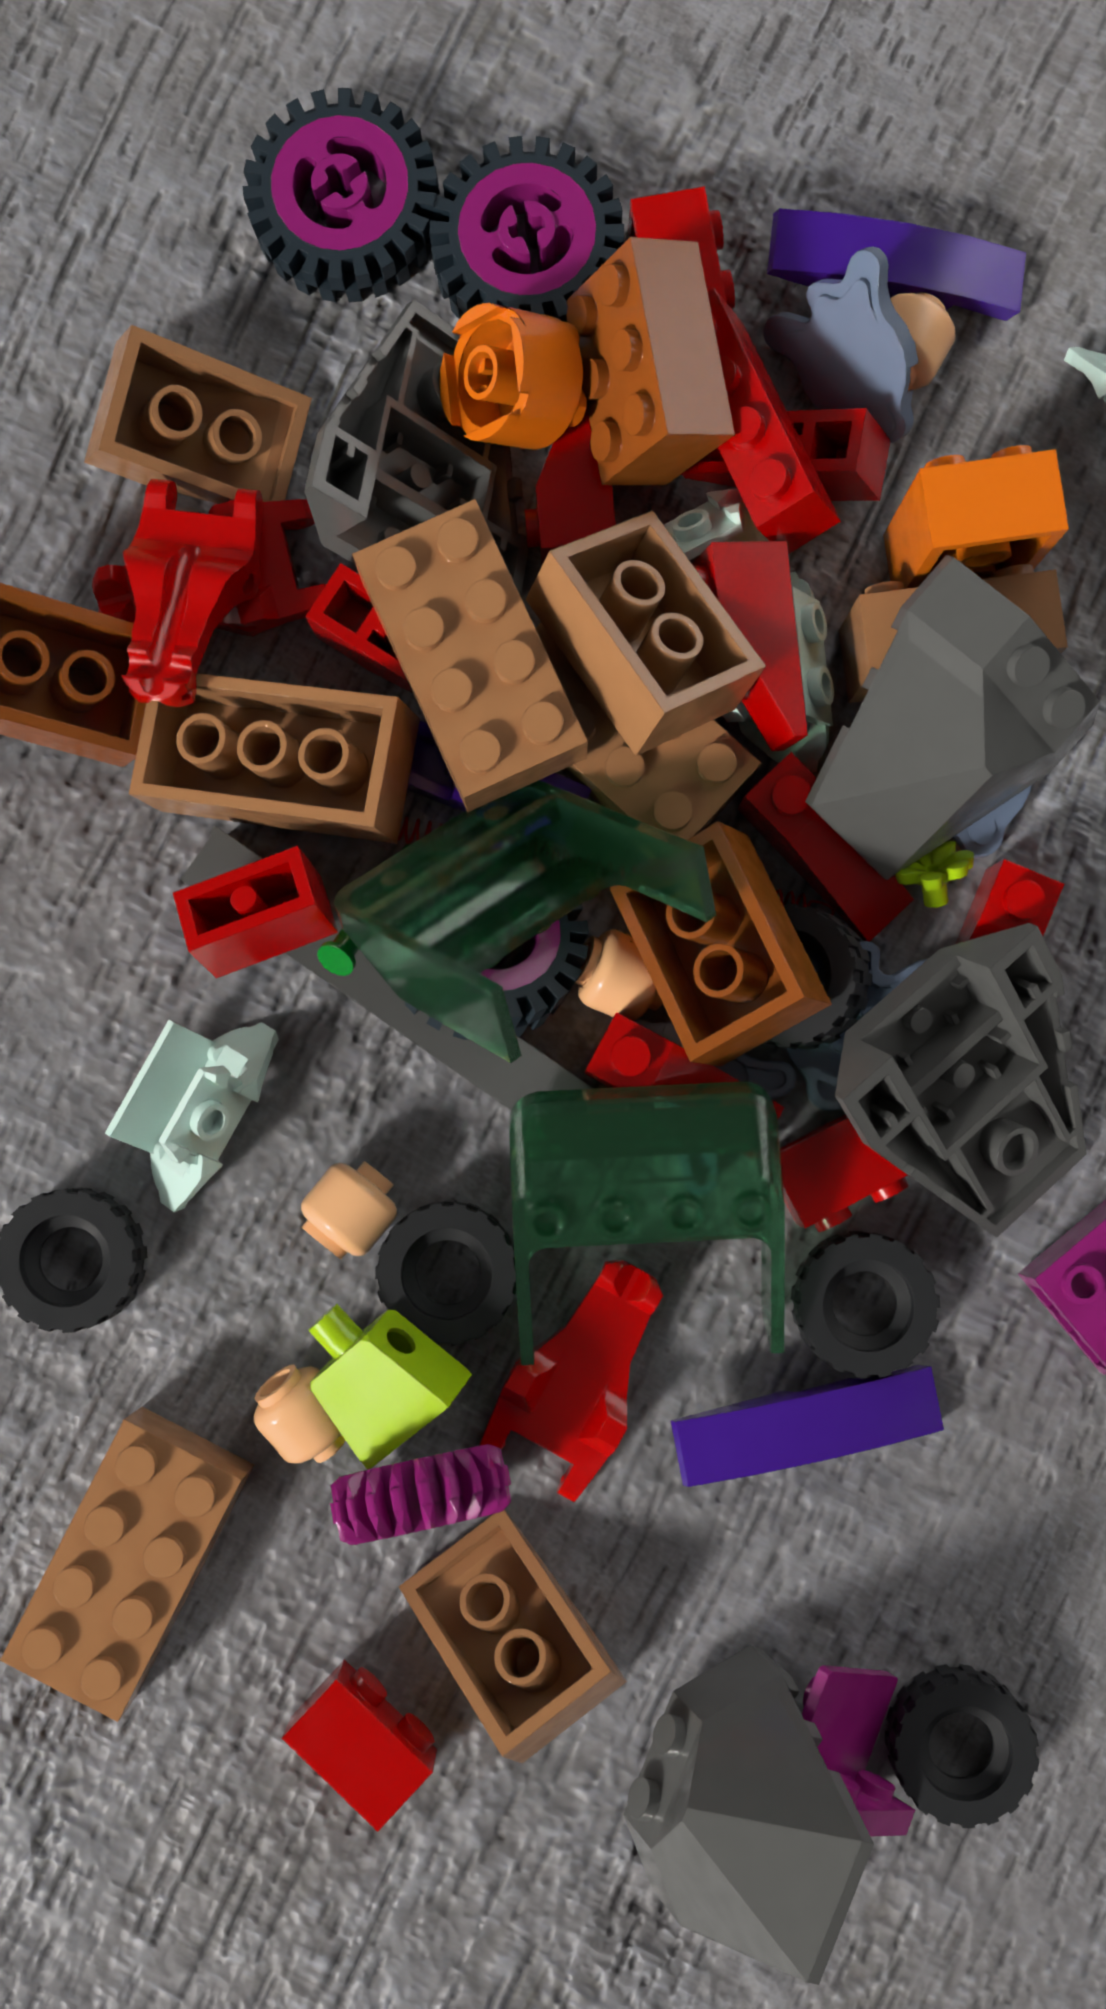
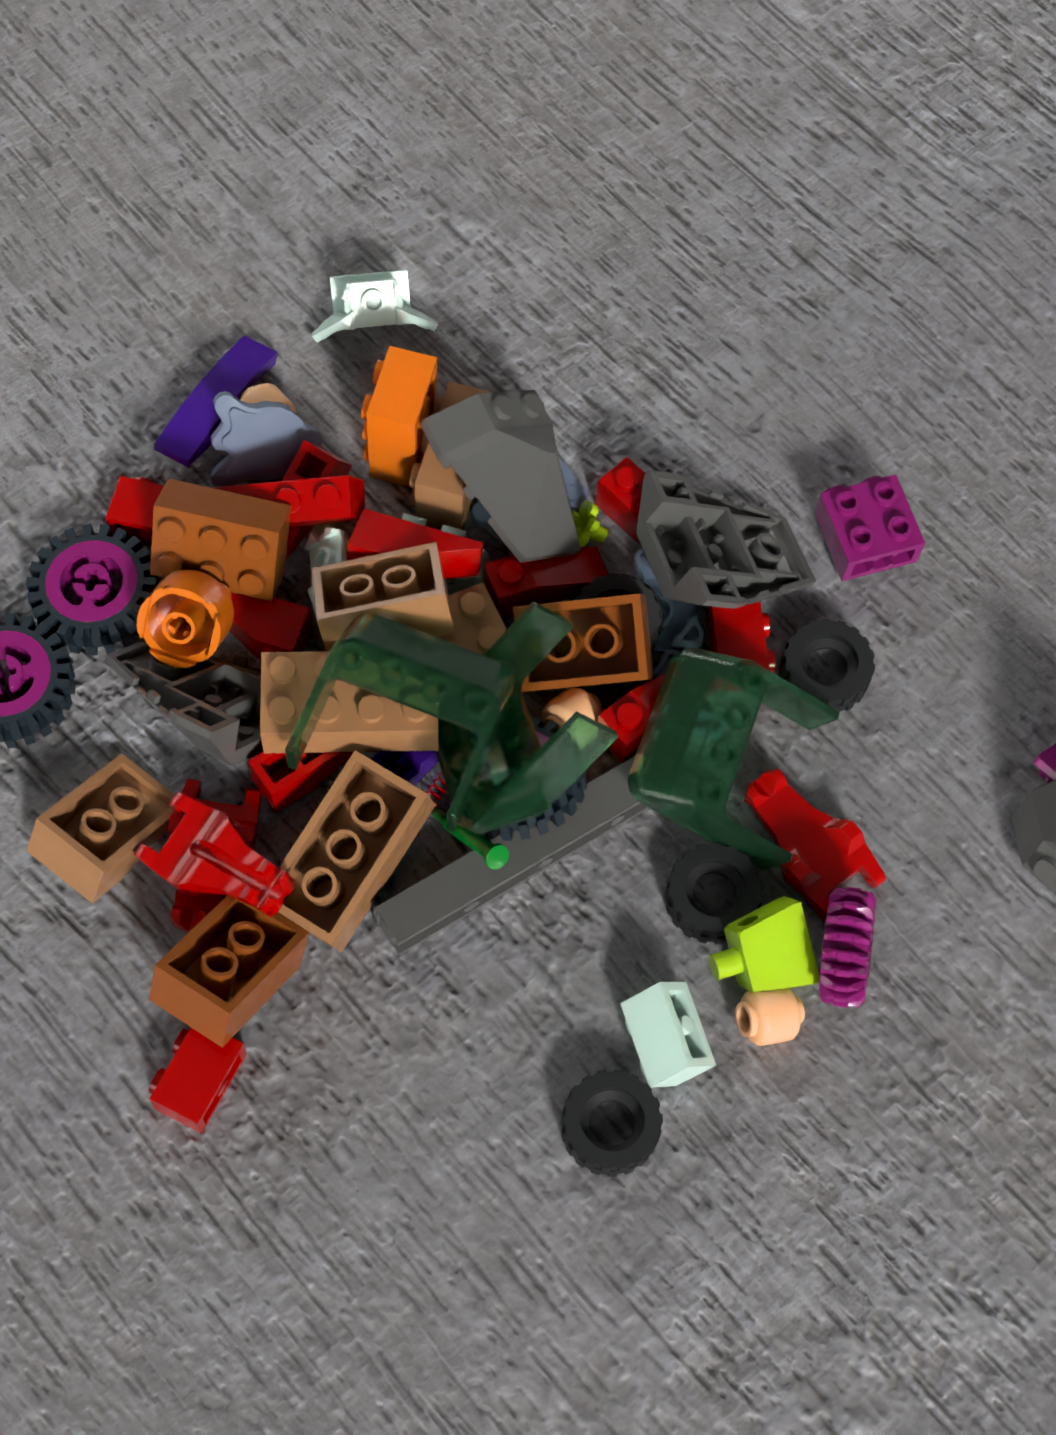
camera: 75 degrees left, 20 degrees down
medium nougat brick [0,1407,255,1722] -> none
light aqua piece [105,1020,279,1212] -> none
red brick [173,846,338,978] -> none
red brick [281,1659,437,1832] -> none
light nougat head [301,1161,397,1260] -> none
medium nougat slope [399,1510,627,1764] -> none
dark purple slope [671,1365,944,1487] -> none
none -> clear green windscreen [285,613,515,832]
none -> light aqua brick [620,982,716,1088]

